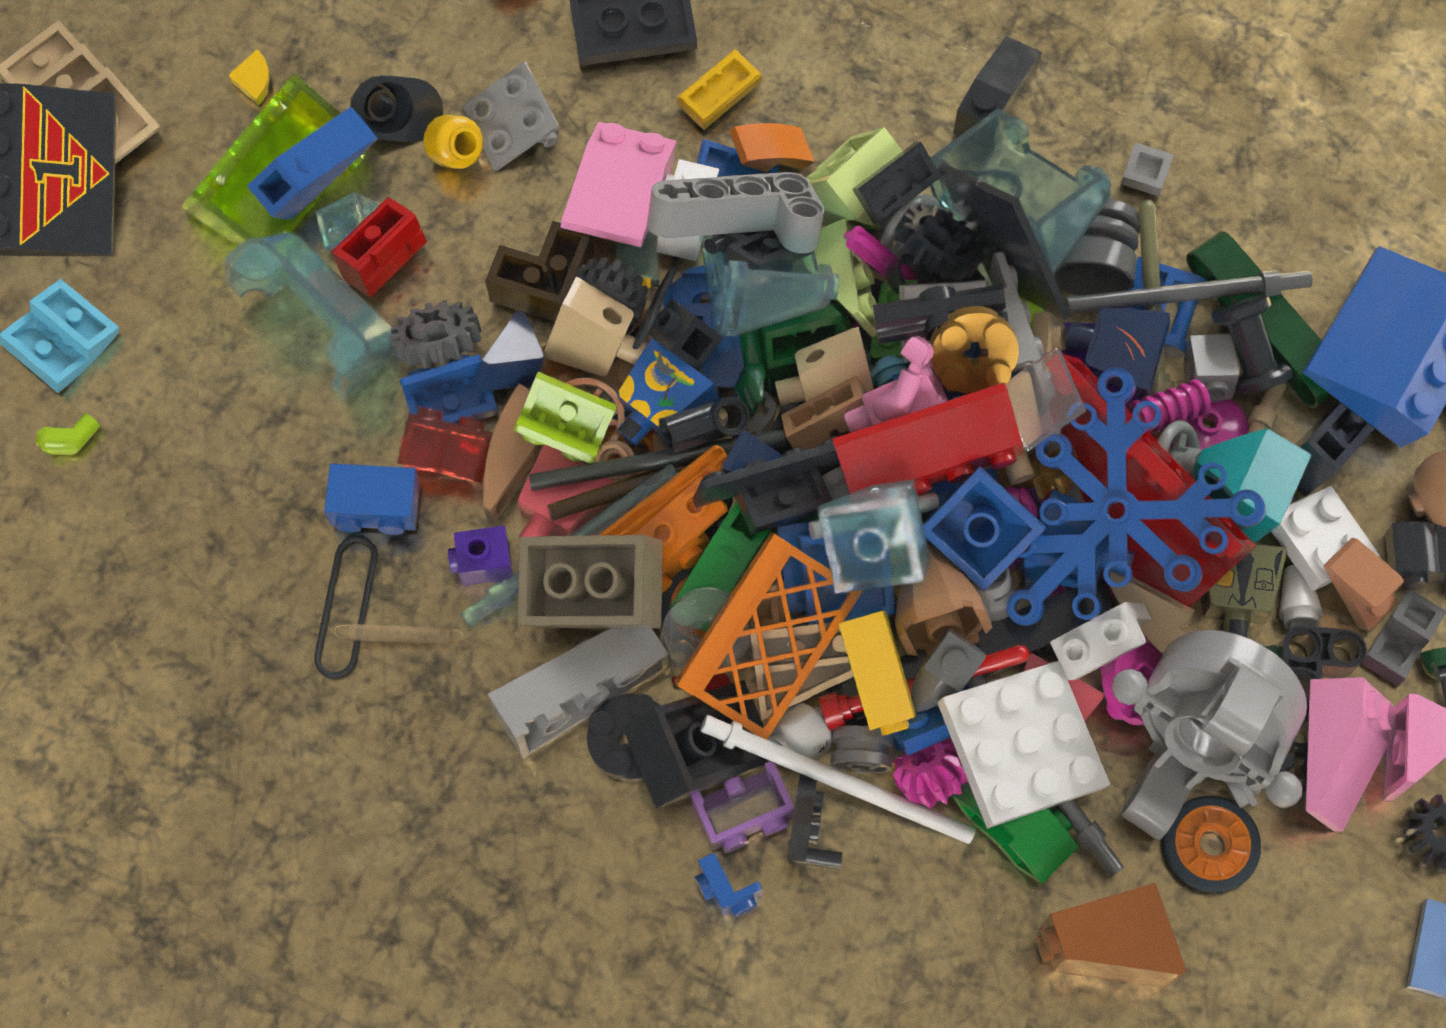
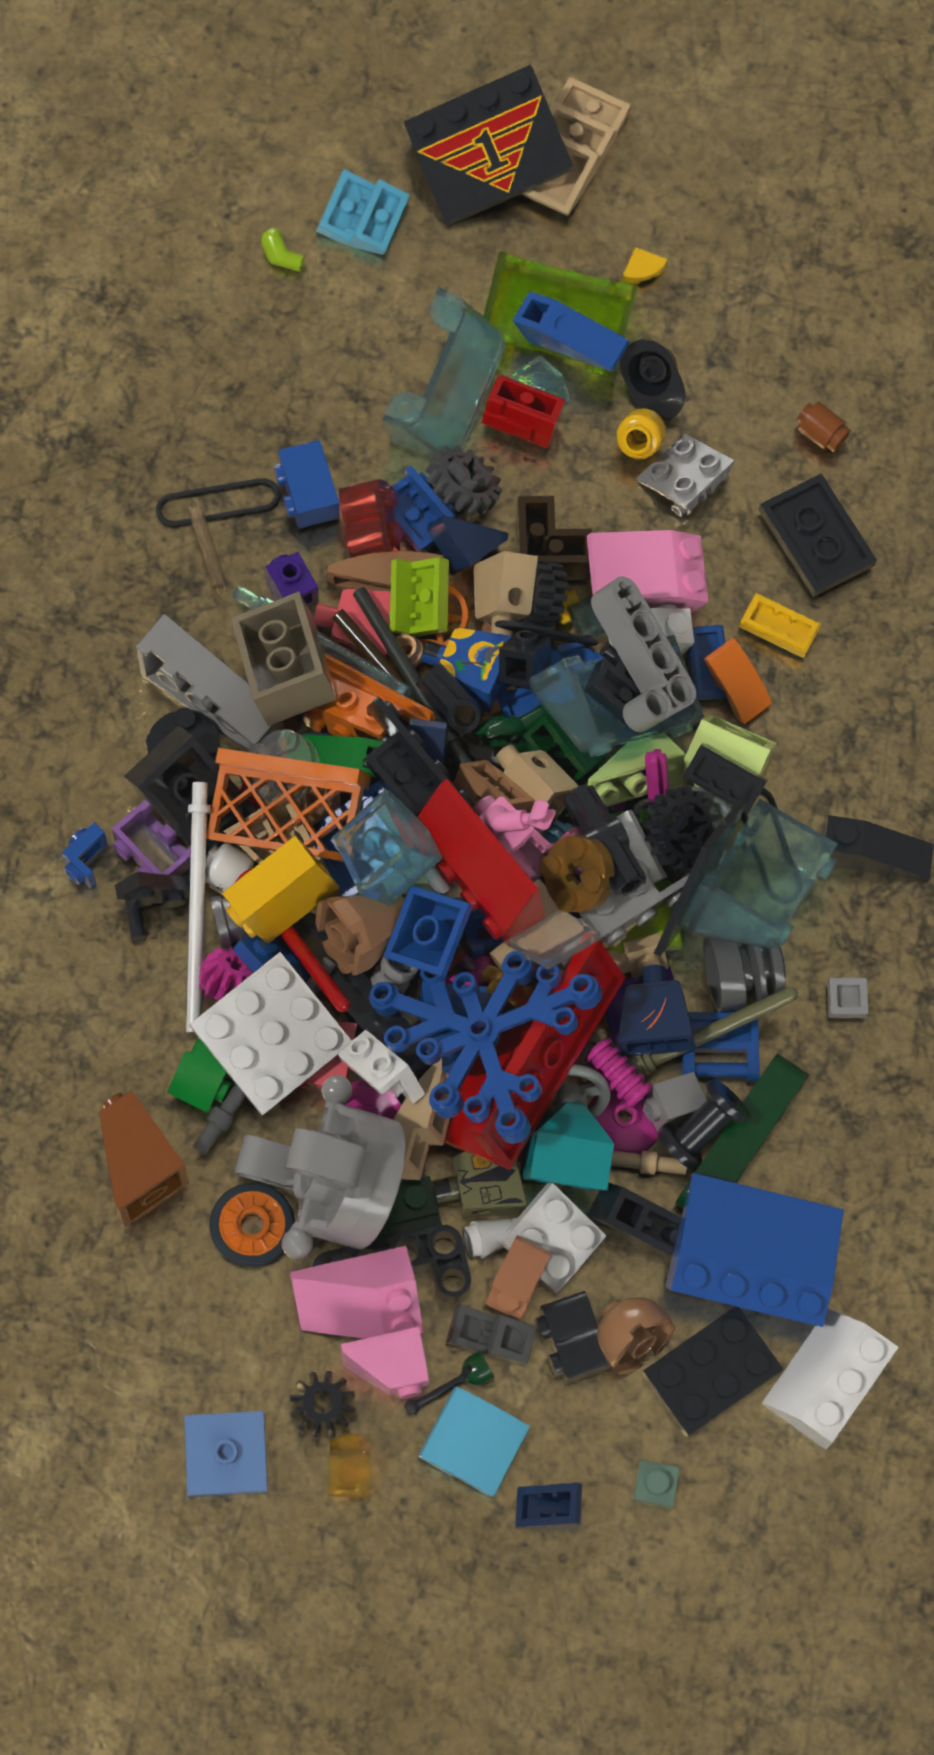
camera: 65 degrees right, 0 degrees up
dark grey plate [912,628,986,712] -> none
dark grey bar [1064,270,1313,314] -> none

